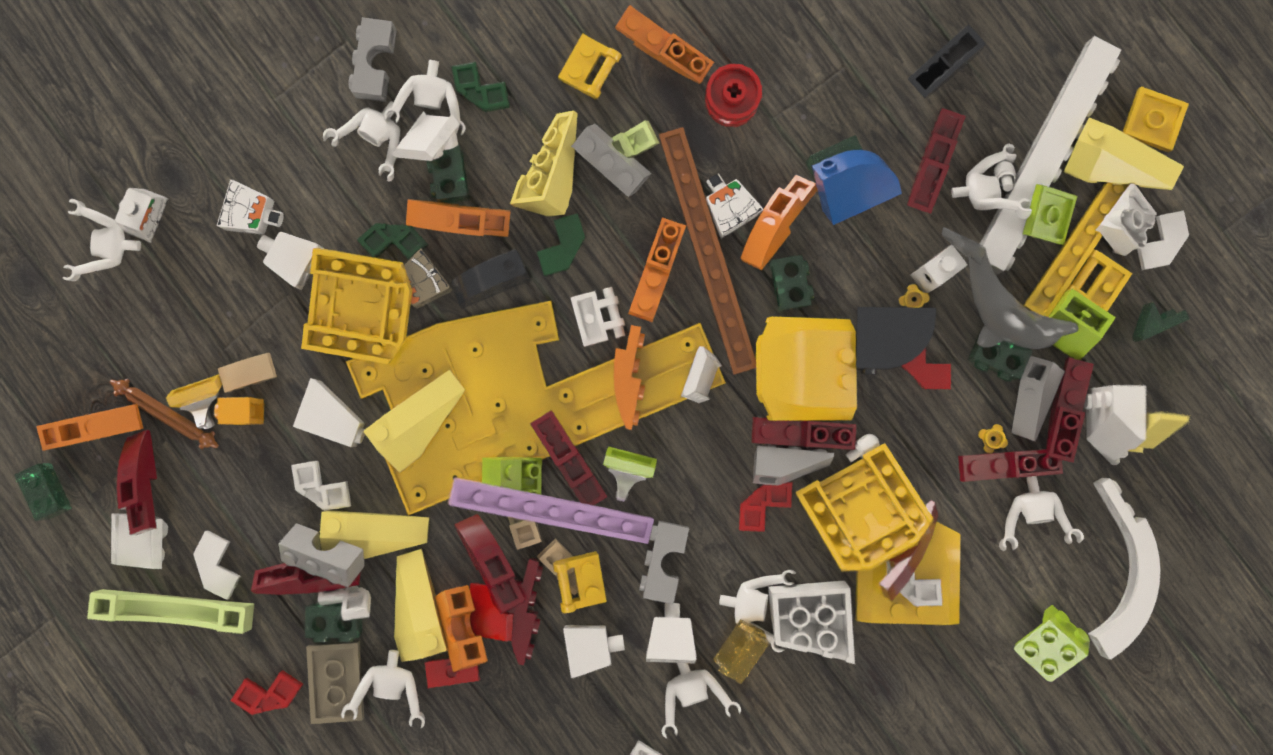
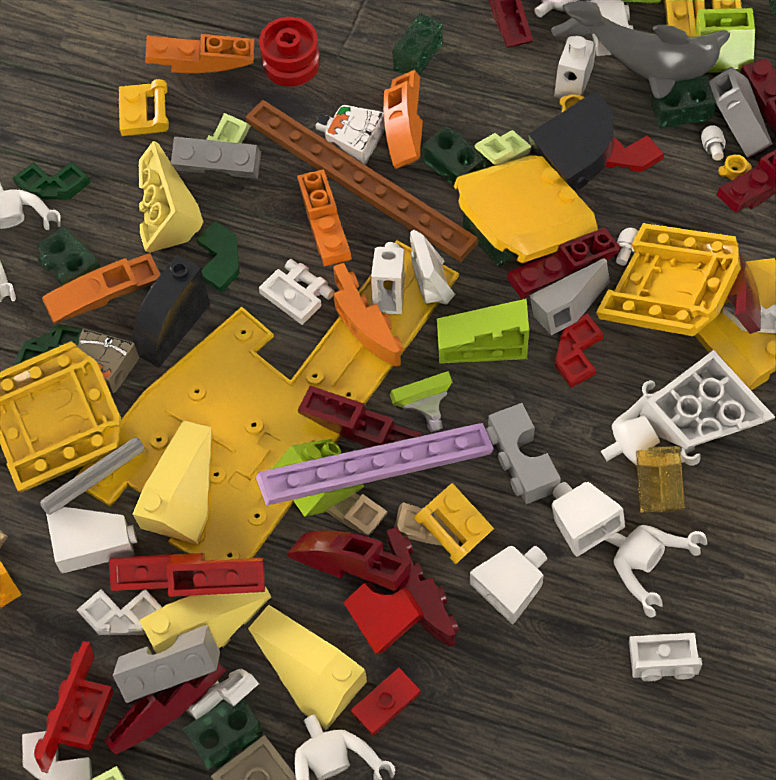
camera: 30 degrees left, 25 degrees down
white slope [392,111,460,161] -> none
orange arch [435,585,487,672] -> none
blue brick [812,150,902,225] -> none
none -> red bracket [34,641,113,773]
none -> light grey axle [40,437,145,515]
none -> red bracket [109,553,266,597]
none -> white torso [371,242,405,314]
none -> lime wedge [437,299,529,364]
none -> yellowish green slope [475,130,531,165]
none -> white cylinder [701,125,726,161]

